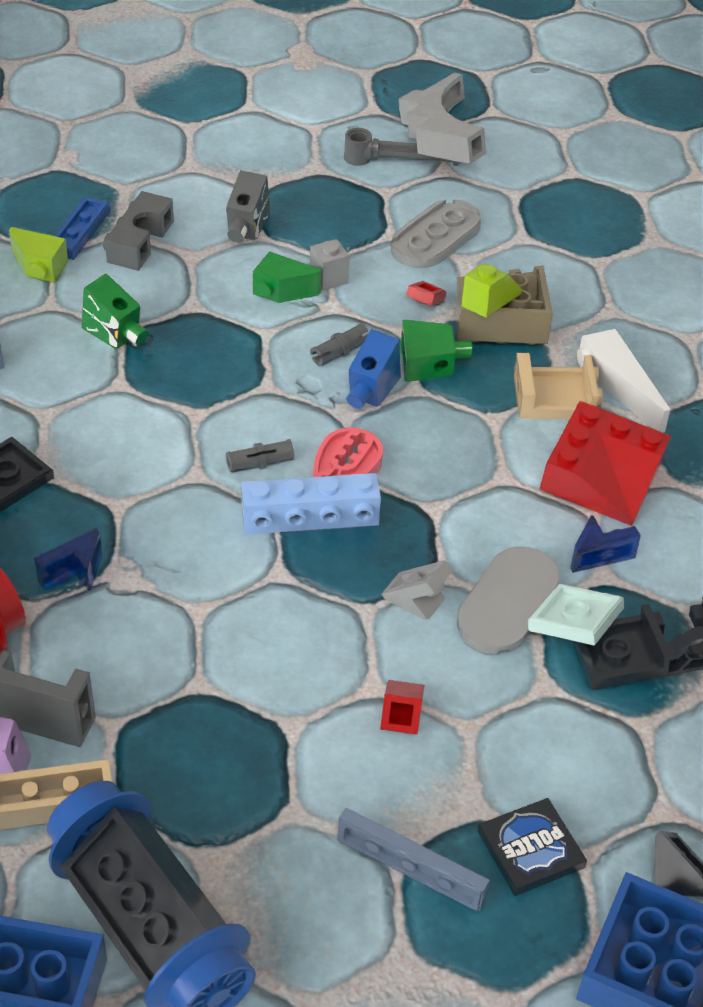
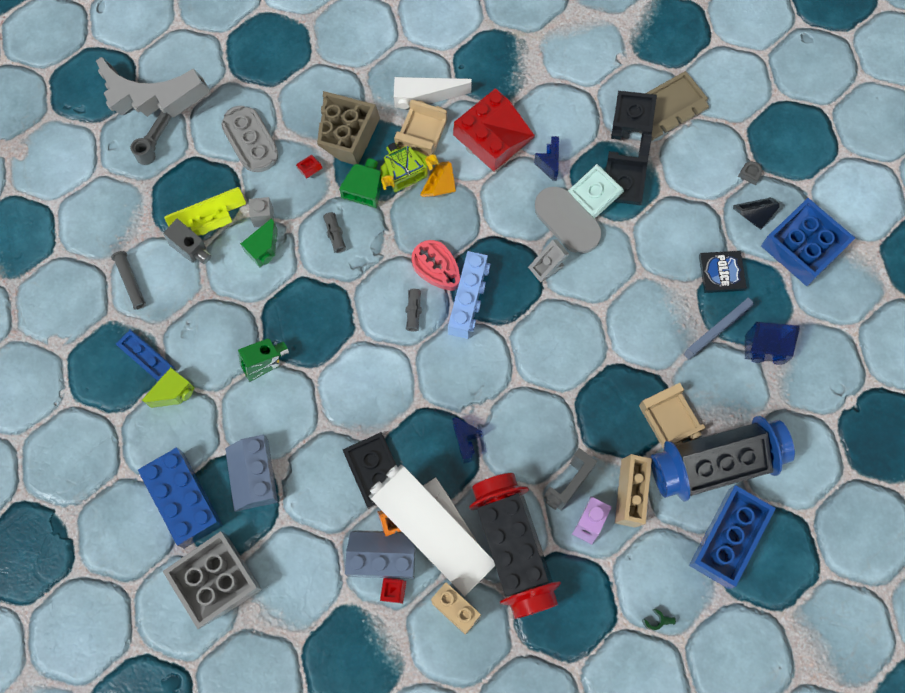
camera: 65 degrees left, 25 degrees up
dark grey arch [103,191,174,271] -> none
blue torso [346,329,401,409] -> none
red brick [380,680,425,735] -> none
lime slope [461,263,522,318] -> none
none -> dark grey pin [111,251,147,310]
none -> neon yellow bracket [164,187,246,236]
none -> torso [380,143,439,192]
none -> light orange slope [420,161,456,197]
none -> tan panel [639,383,706,449]
none -> clear blue slope [745,322,800,365]

